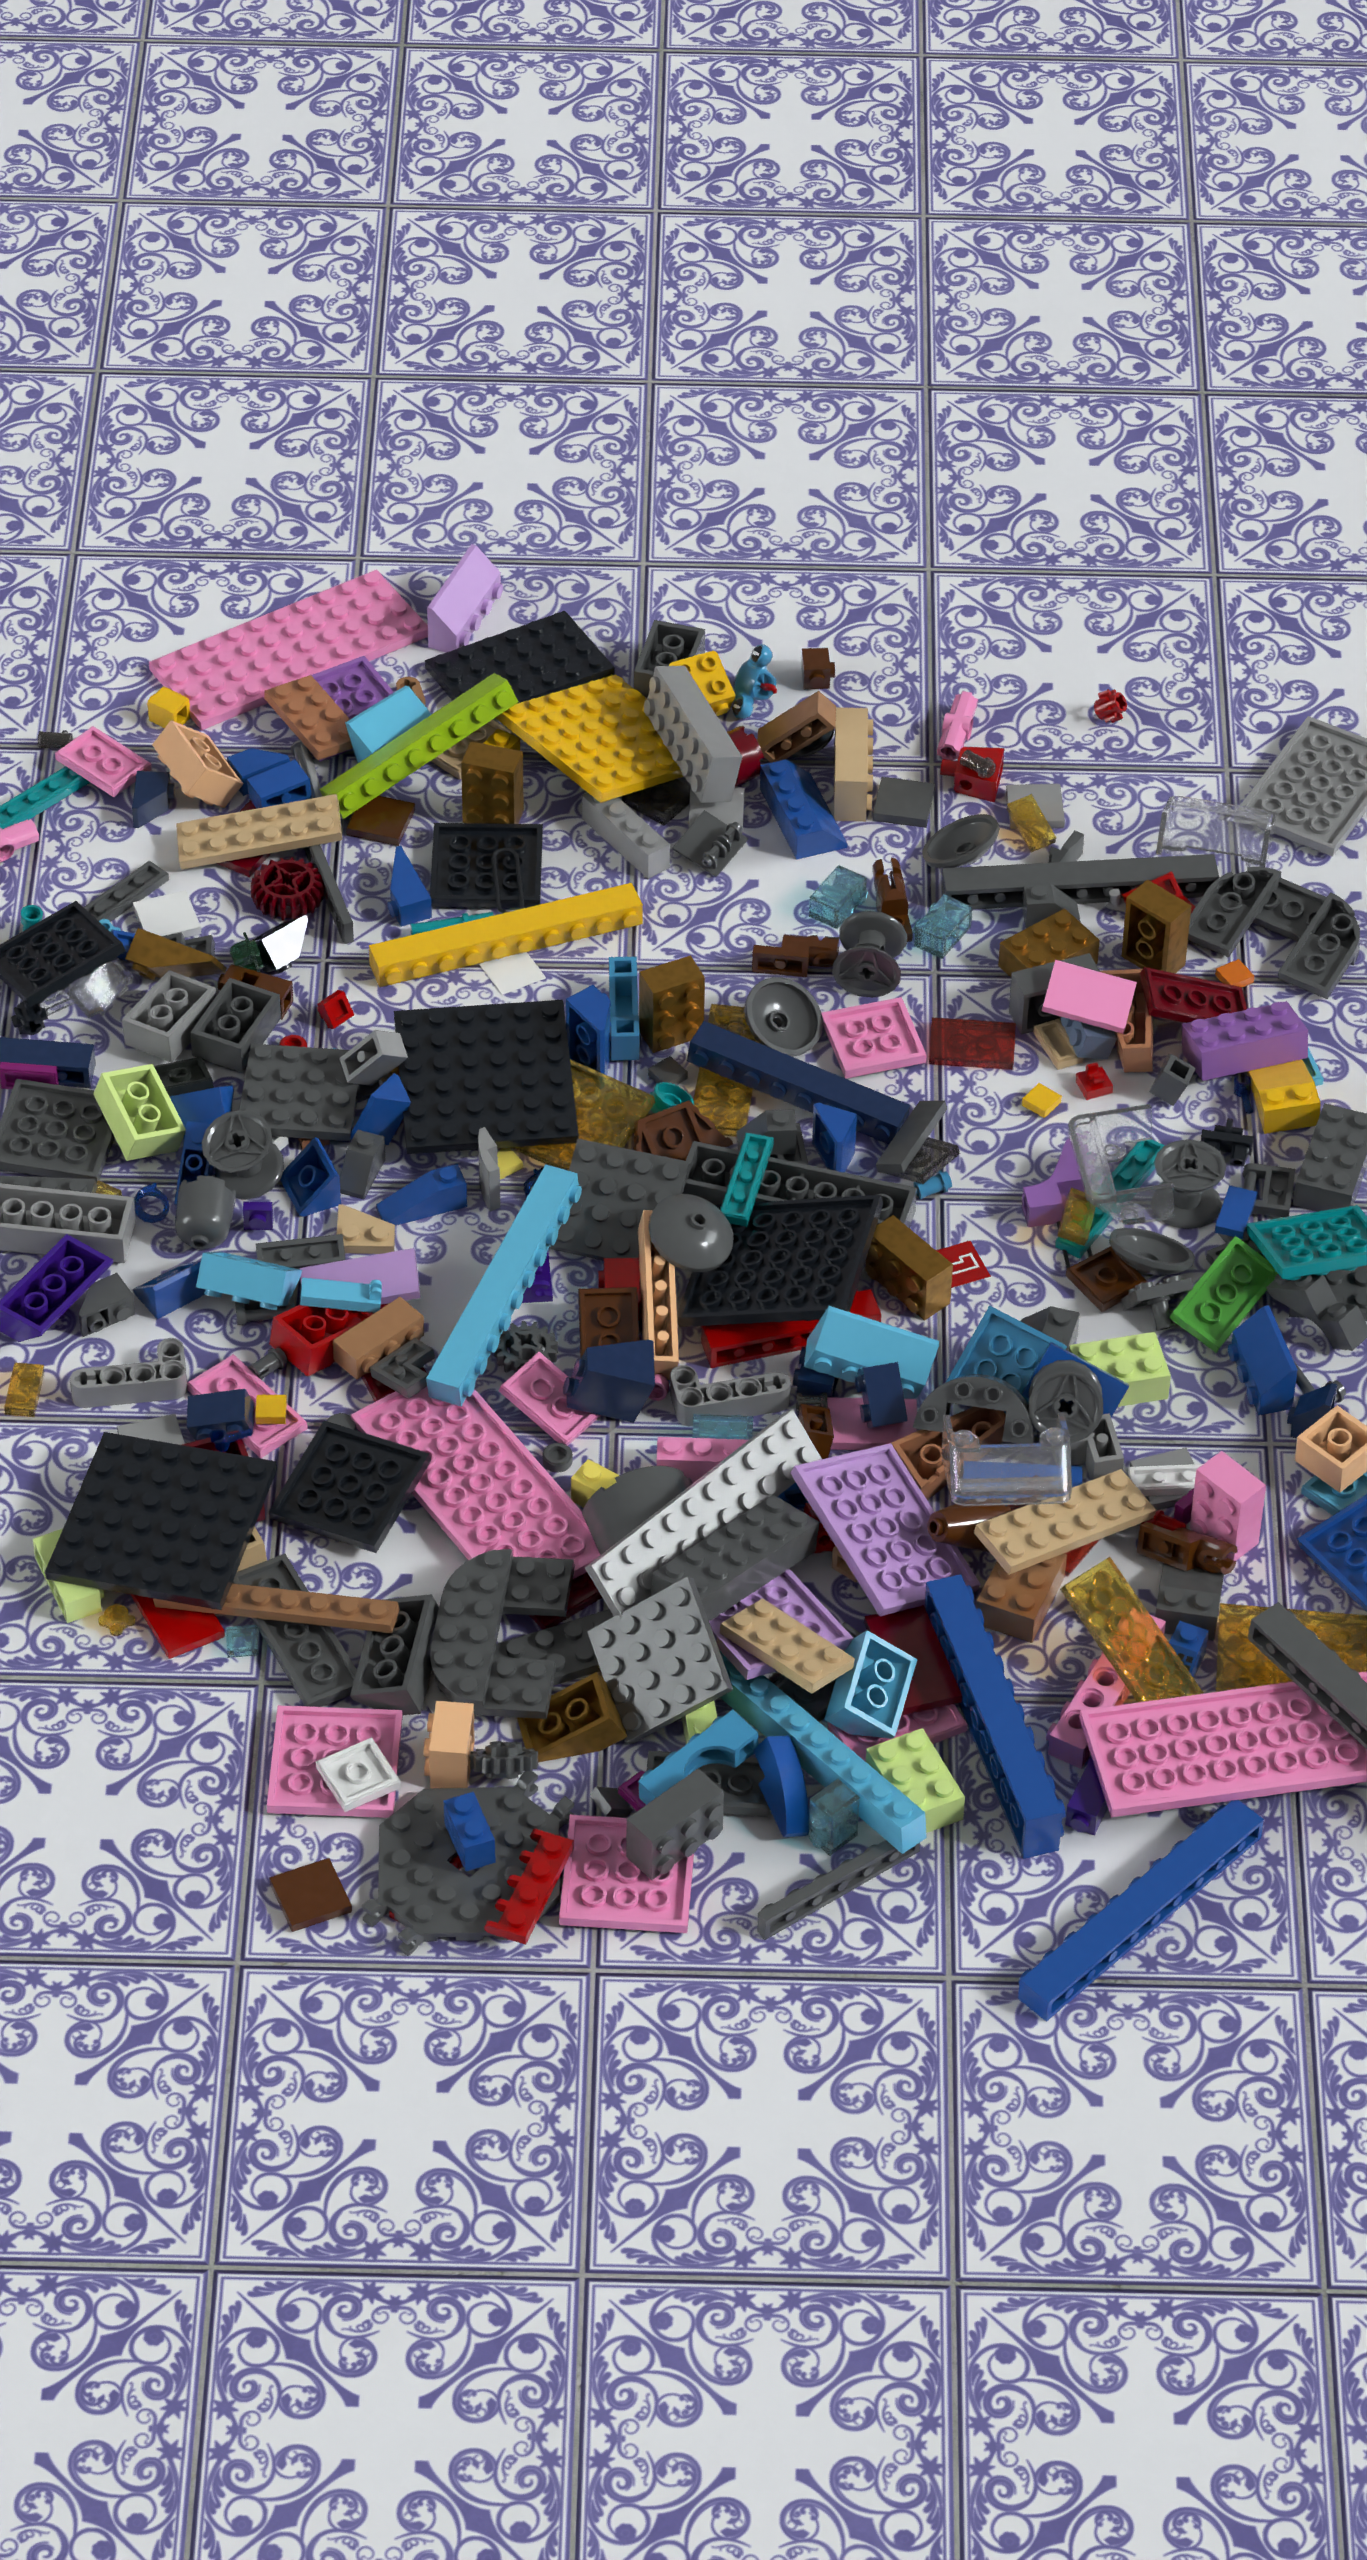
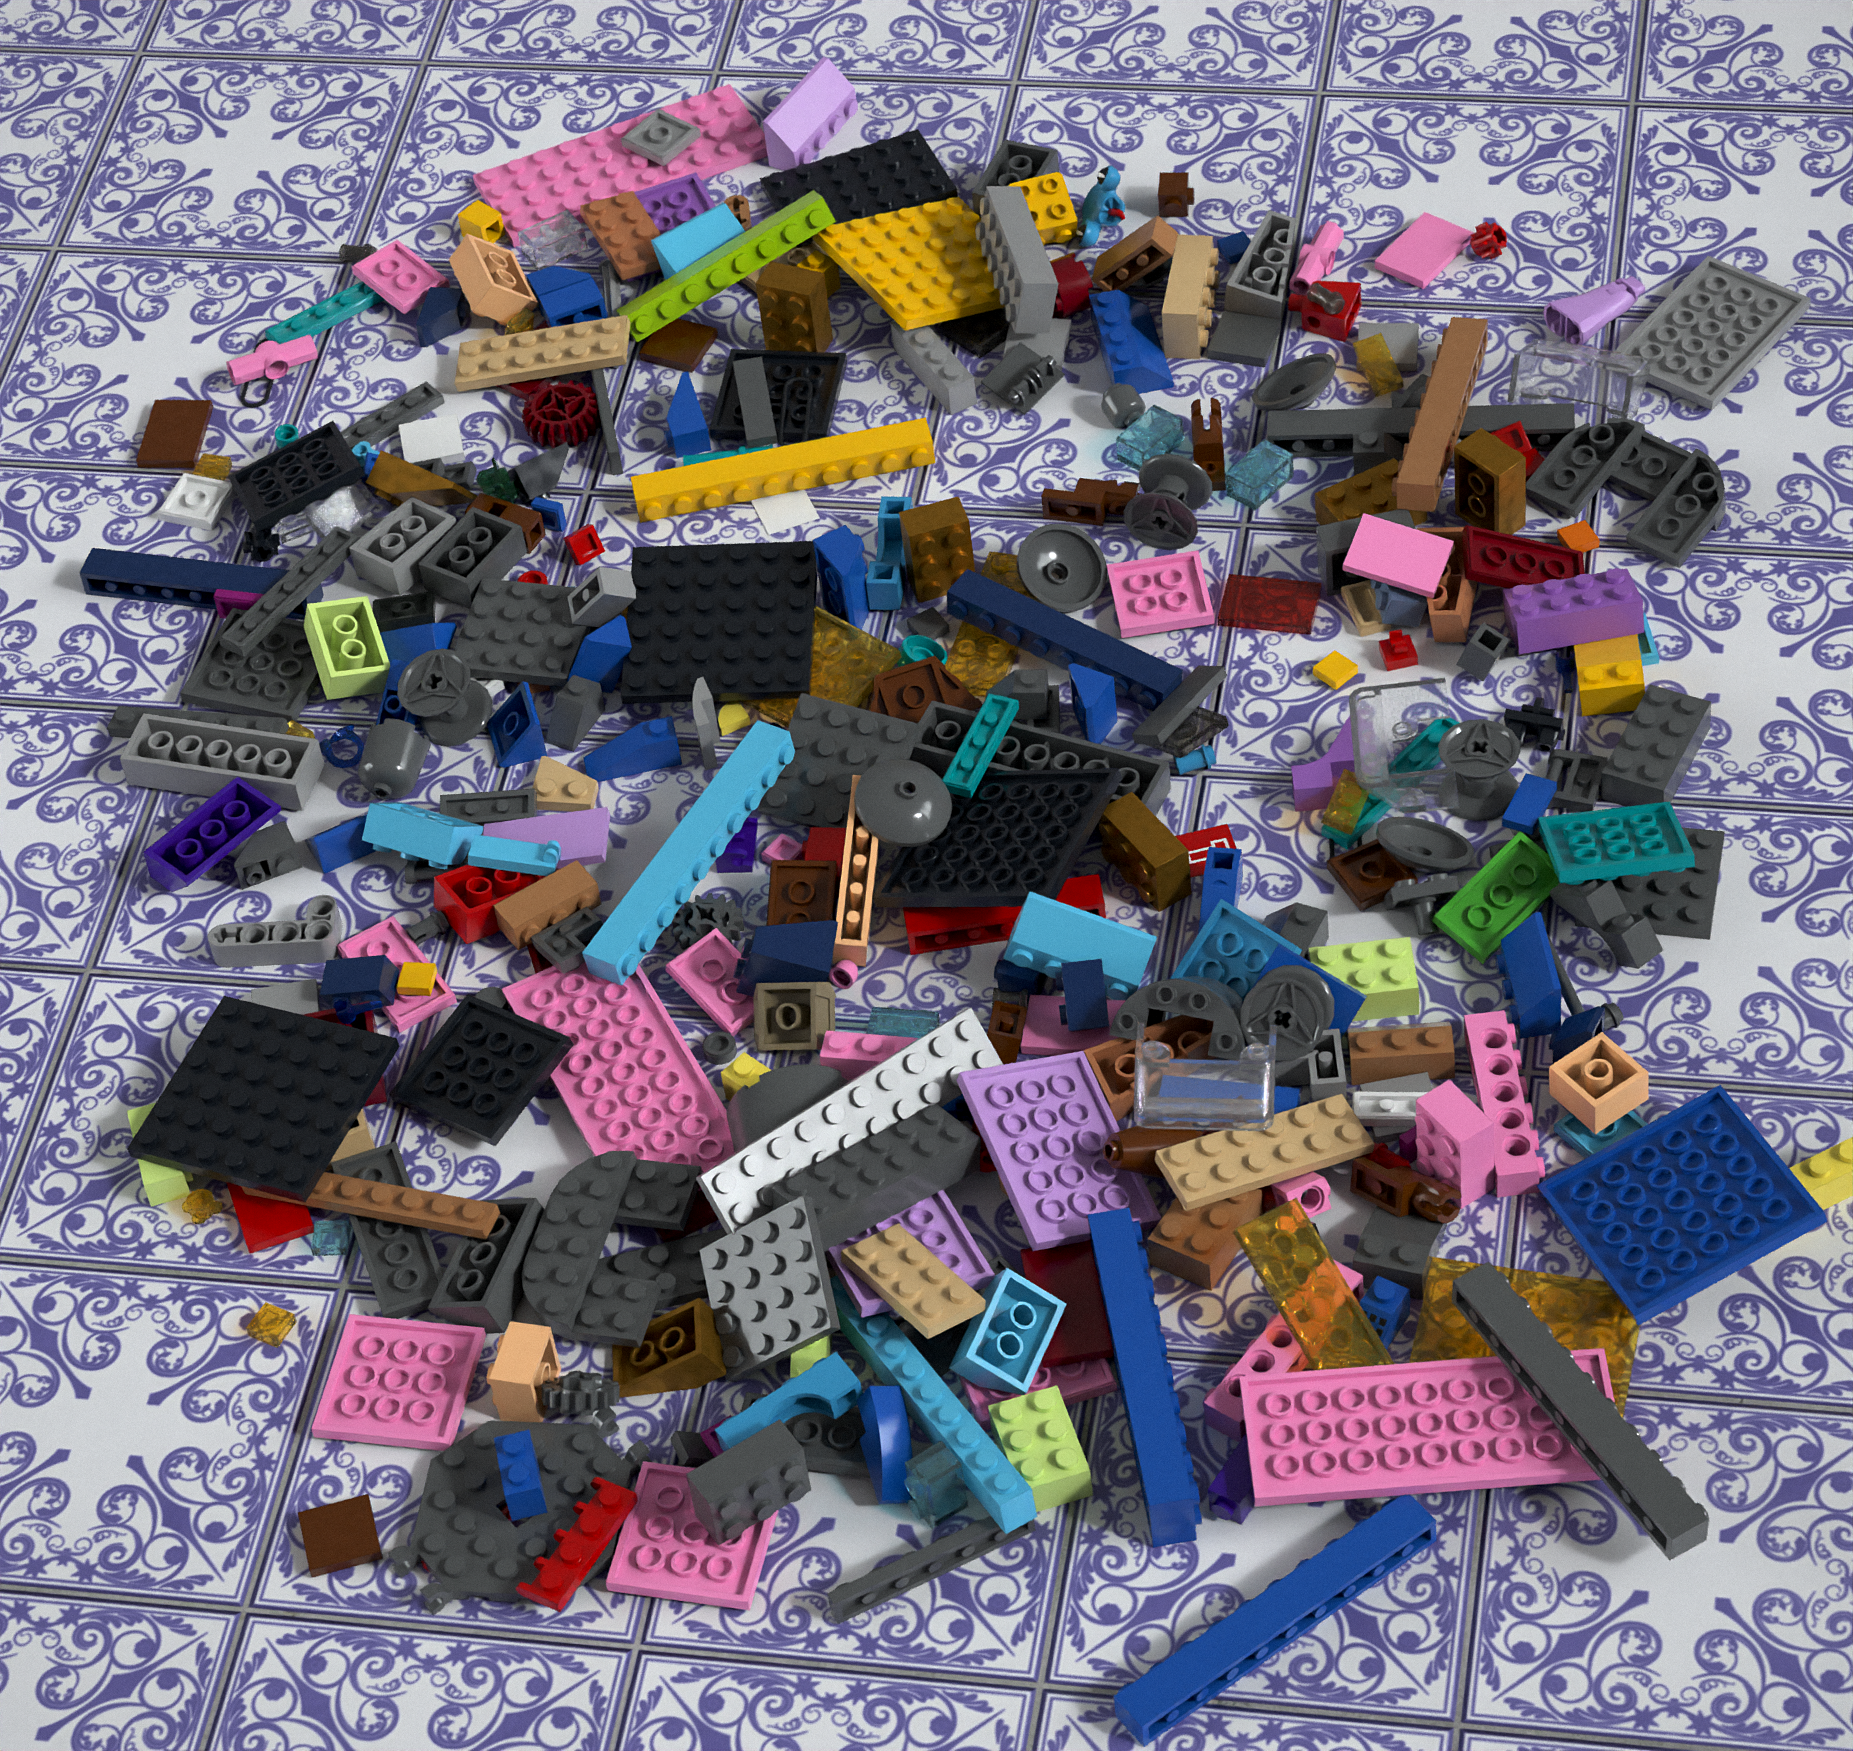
camera: 15 degrees right, 0 degrees up
clear yellow plate [4,1363,45,1417] -> none
dark purple plate [243,1201,274,1230] -> none
white tile [316,1737,401,1812] -> none
light grey beam [670,1365,791,1427] -> none
none -> dark grey tile [219,526,360,657]
none -> clear yellow plate [246,1302,297,1348]
none -> clear yellow plate [505,307,535,335]
none -> clear brick [518,209,588,271]
none -> blue tile [531,497,567,532]
none -> light grey tile [621,109,701,166]
none -> dark grey tile [733,357,778,448]
none -> dark tan slope [753,982,836,1051]
none -> bright pink tile [761,833,803,865]
none -> dark grey head [1101,383,1146,428]
none -> blue slope [1198,847,1243,934]
none -> blue tile [1217,231,1251,265]
none -> light grey wedge [1224,210,1296,320]
none -> bright pink brick [1271,1171,1331,1225]
none -> medium nougat slope [1347,1021,1455,1085]
none -> bright pink tile [1375,212,1473,289]
none -> medium nougat brick [1392,317,1488,512]
none -> bright pink brick [1464,1010,1545,1197]
none -> lavender piece [1543,276,1645,349]

